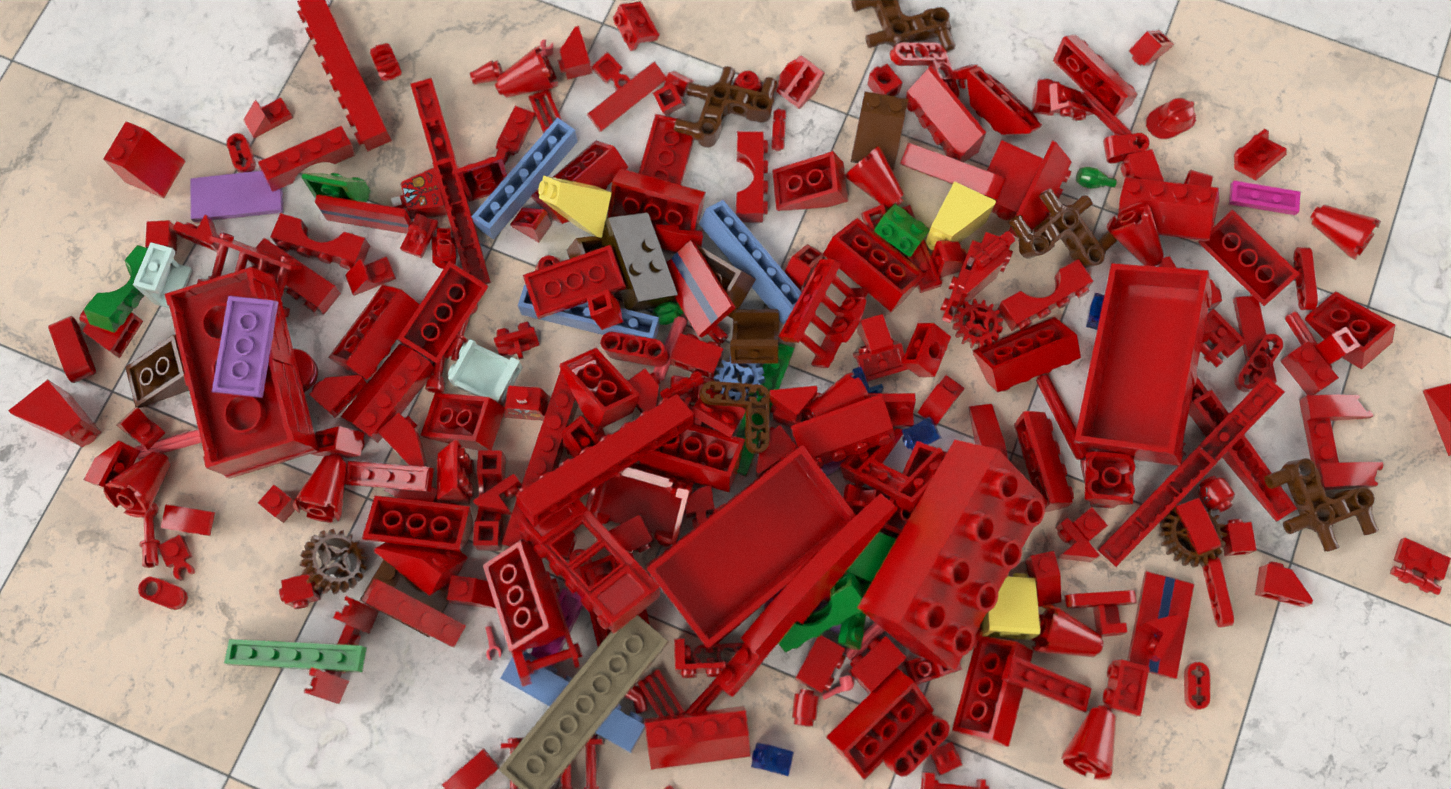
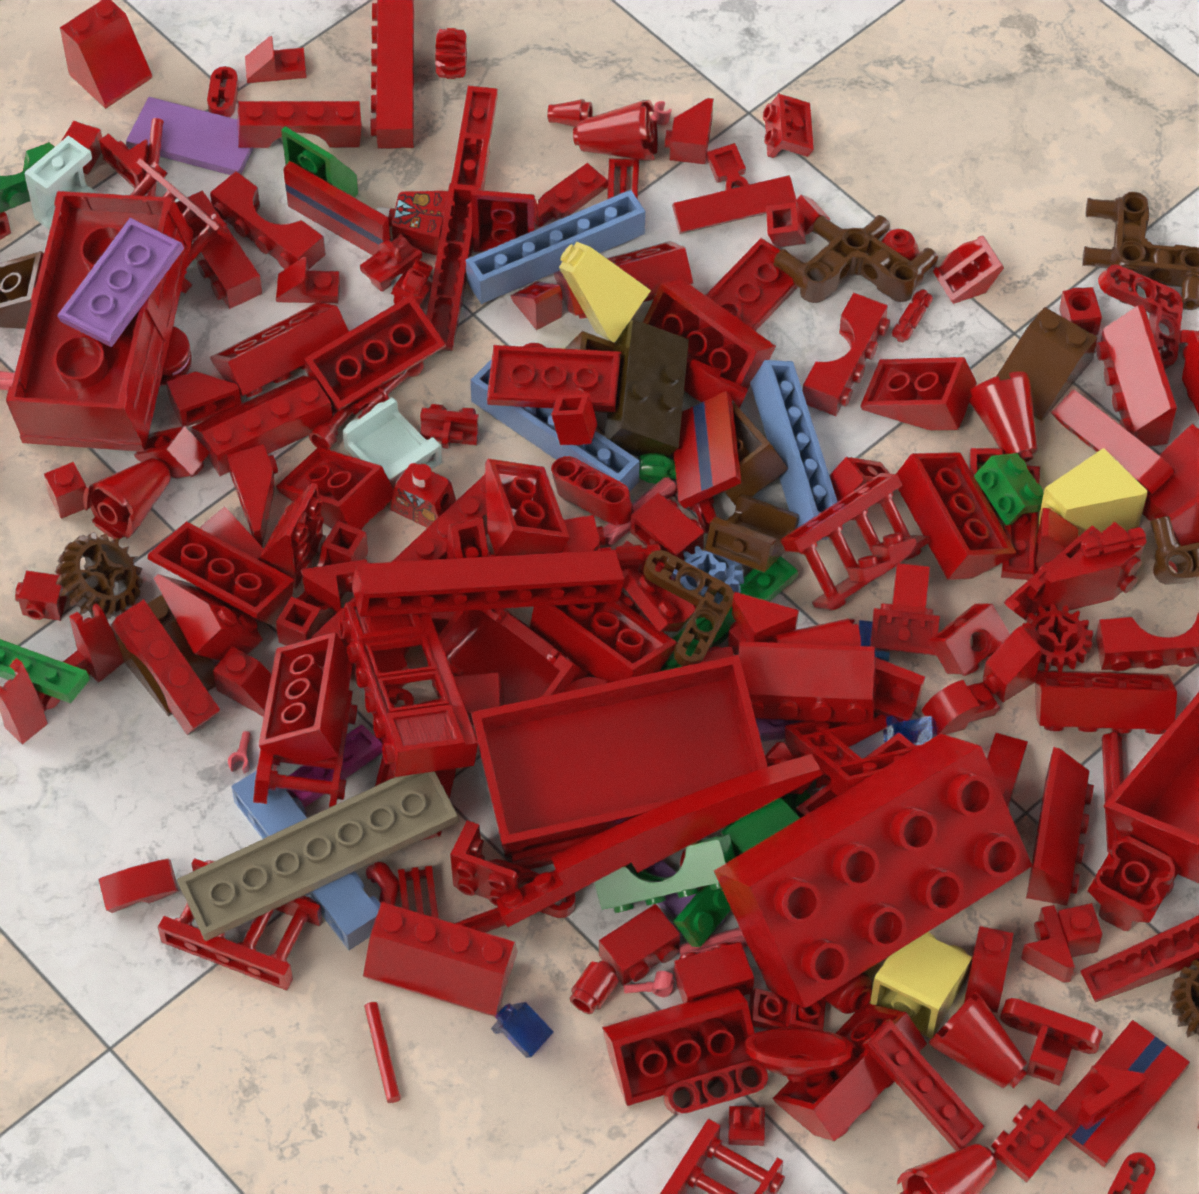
camera: 25 degrees right, 15 degrees down
tile [345,461,434,492] -> none
none -> red bar [145,118,164,197]
none -> red dish [745,1028,853,1082]
none -> red slope [983,626,1042,703]

